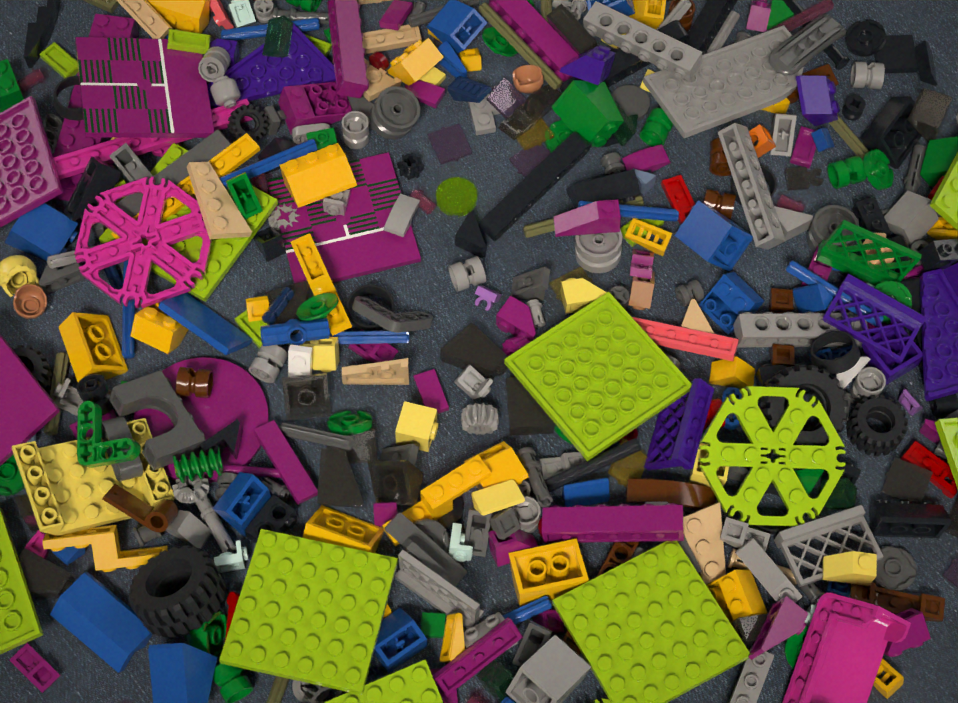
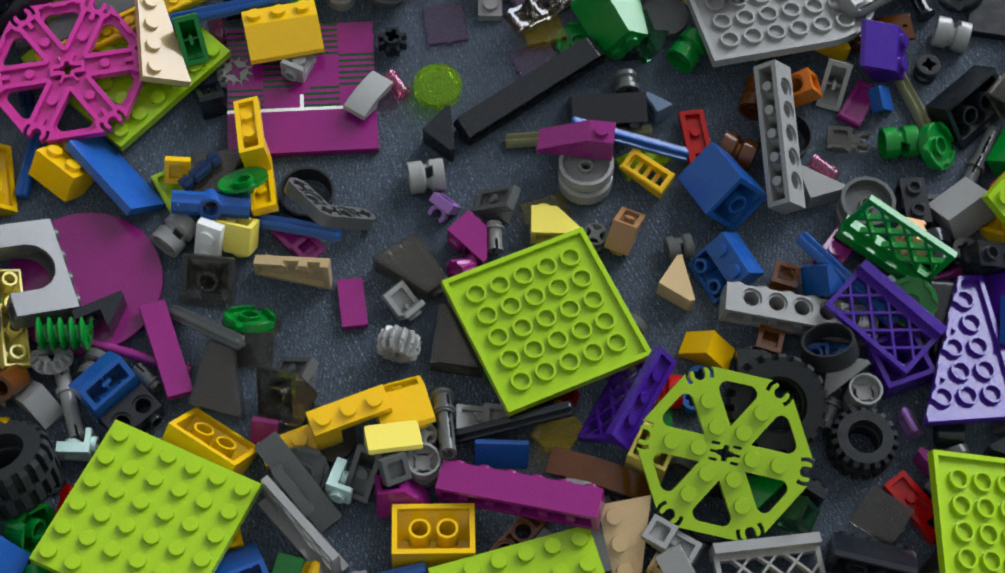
camera: 10 degrees right, 0 degrees up
reddish brown wheel [176,367,213,398] -> none
light yellow head [395,401,438,452] -> none
magenta slope [622,145,671,172] -> none
magenta slope [630,249,654,279] -> none
coral plate [632,317,739,361] -> none

